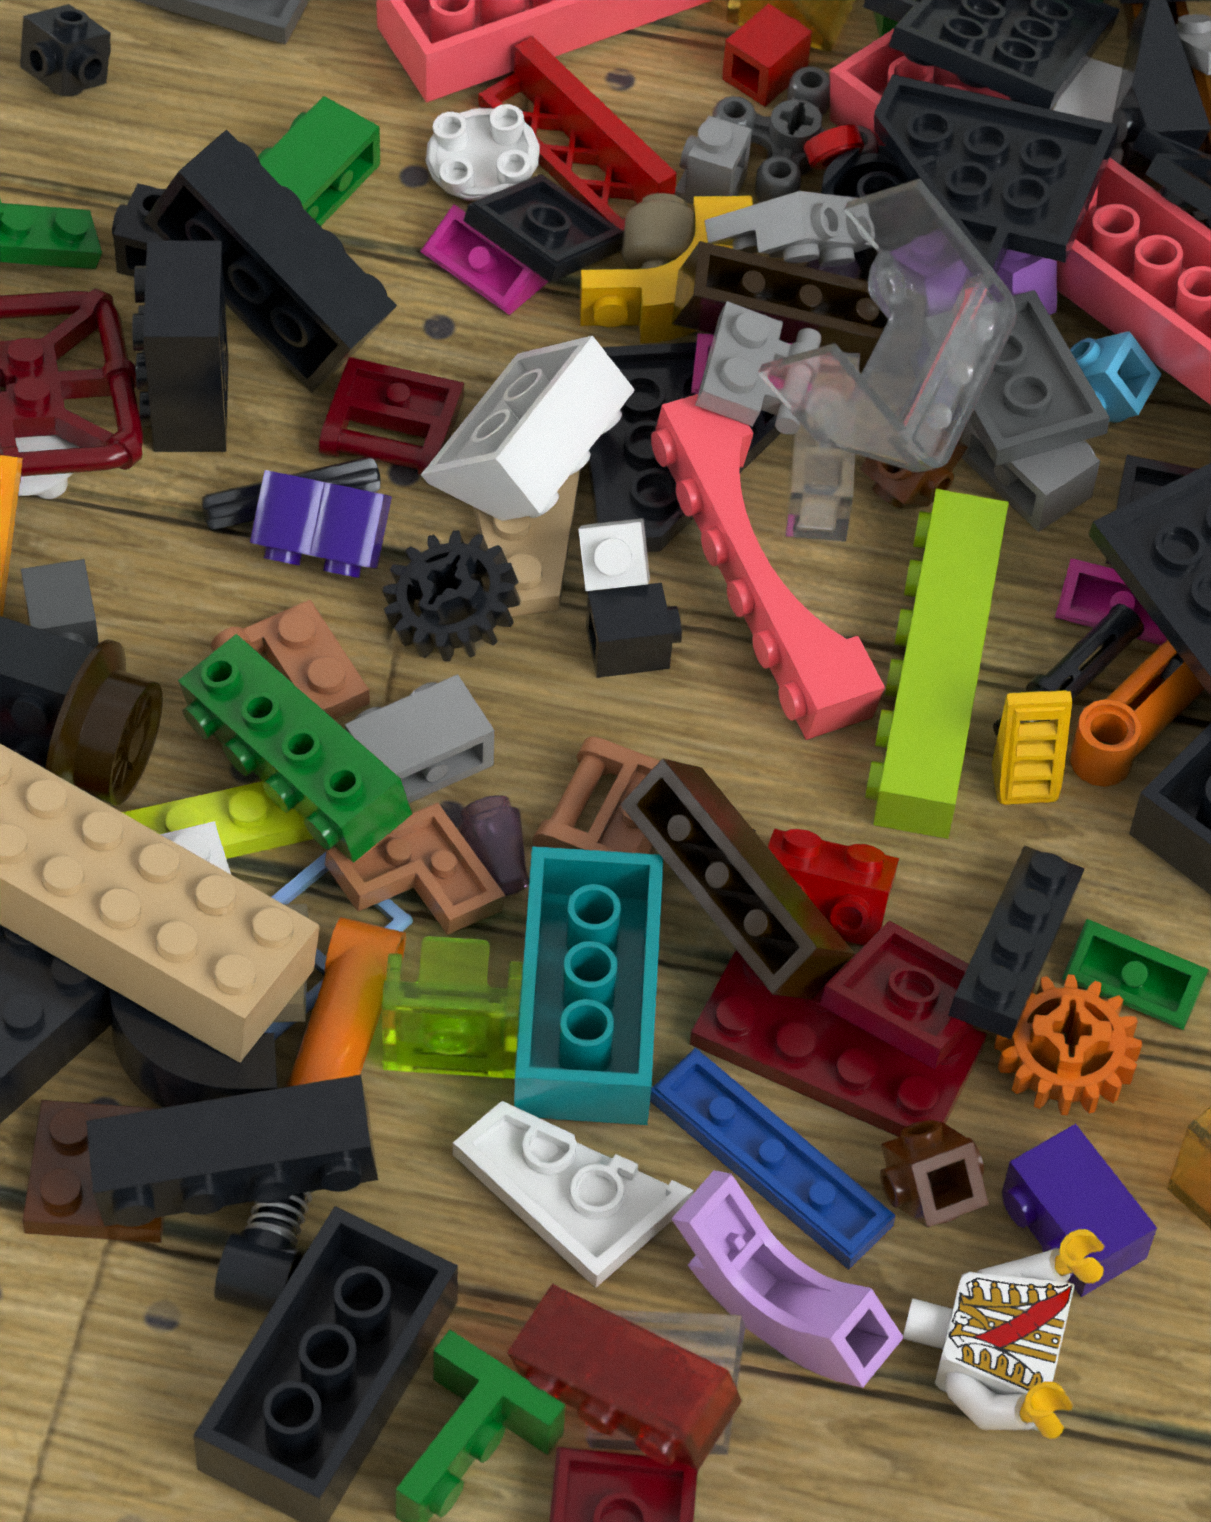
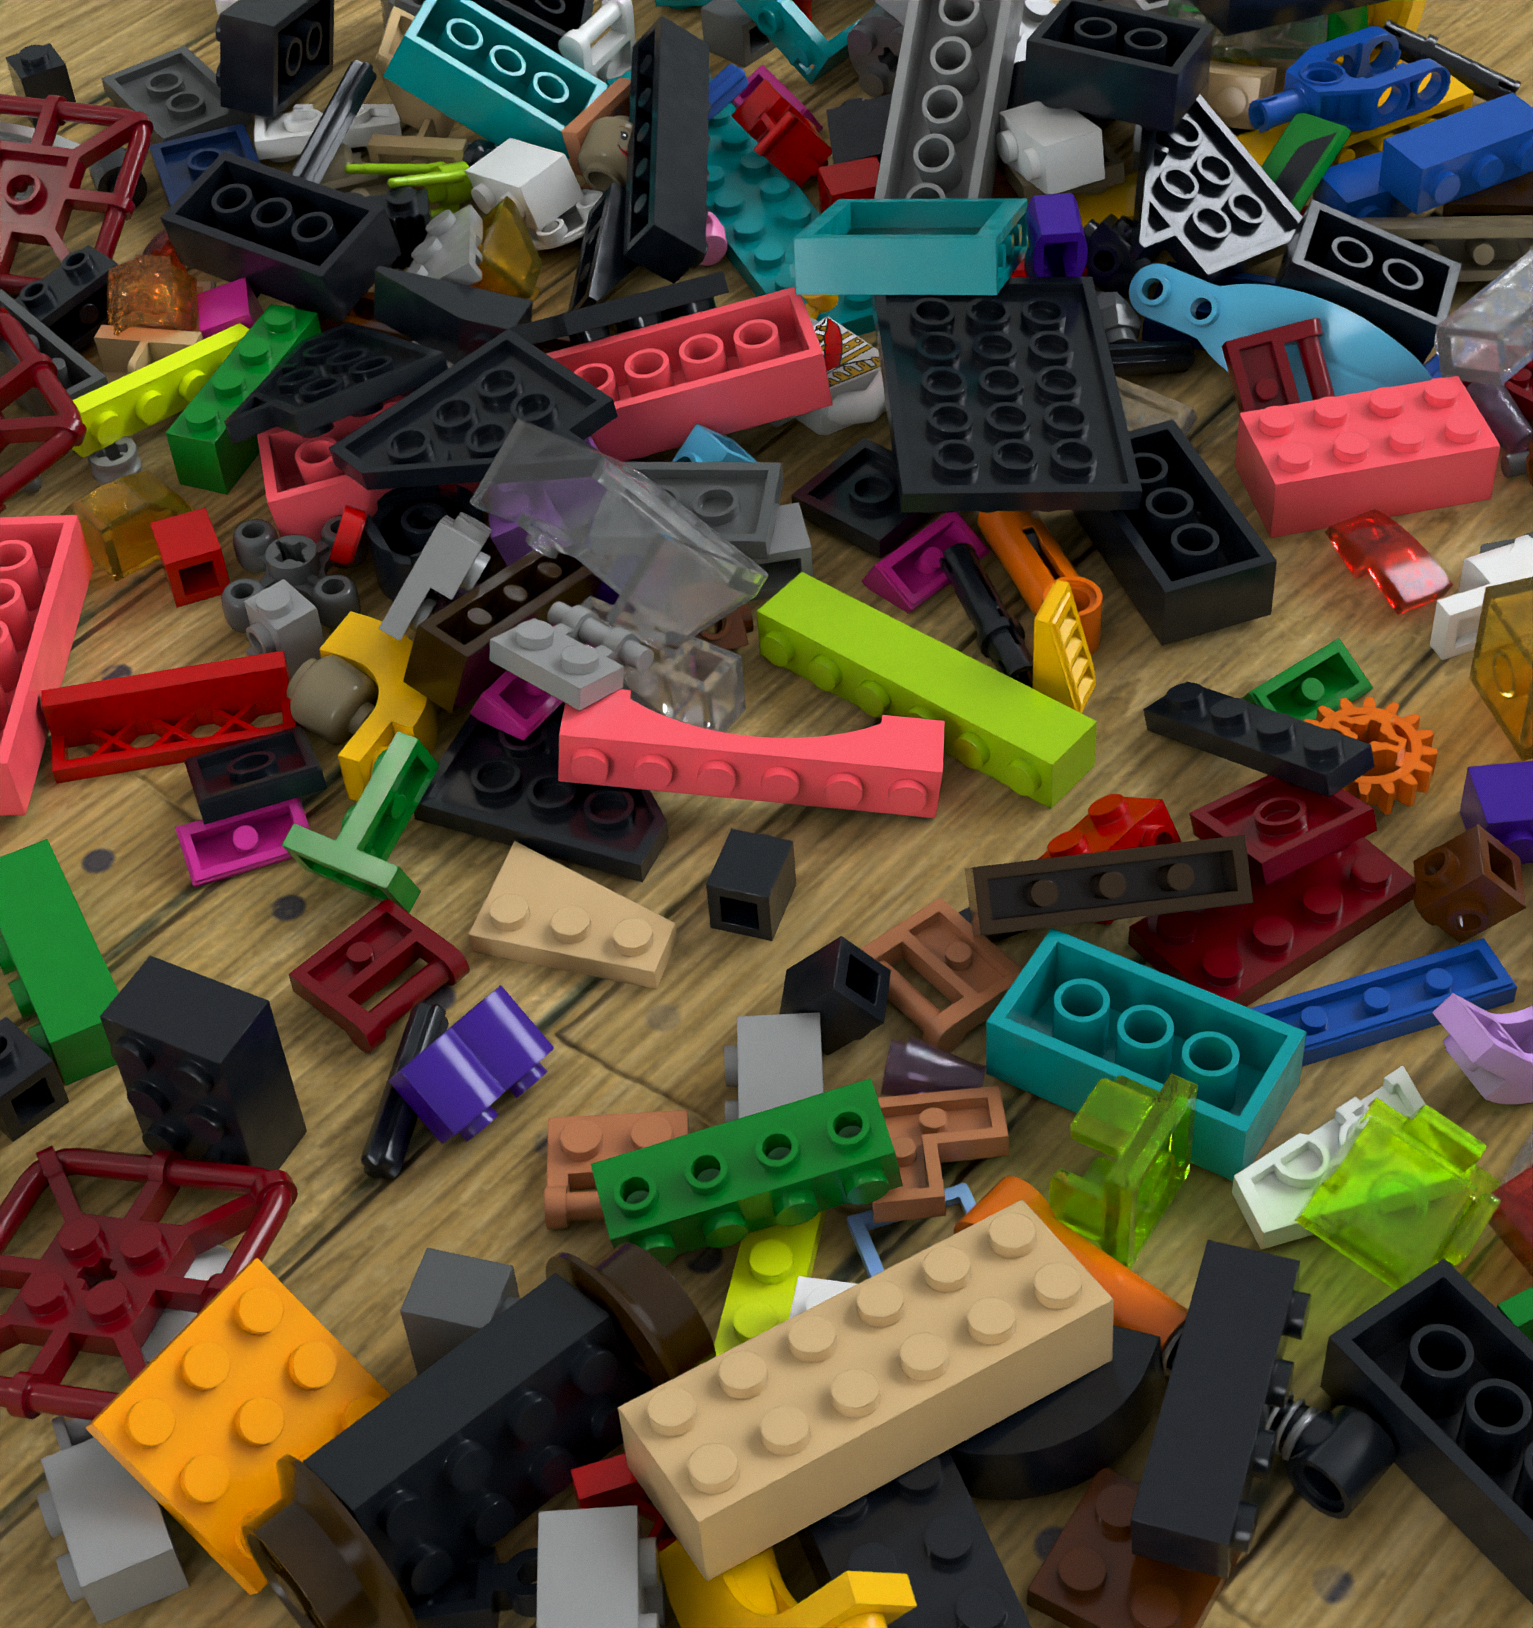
camera: 55 degrees left, 10 degrees down
black brick [144,129,397,393] -> none
black gear [383,530,520,662] -> none
white slope [421,335,635,521] -> none
white dish [426,104,540,201] -> none
white brick [578,518,650,591] -> none
none -> green bracket [282,731,440,913]
none -> black brick [779,936,891,1055]
none -> clear neon green panel [1294,1097,1501,1291]

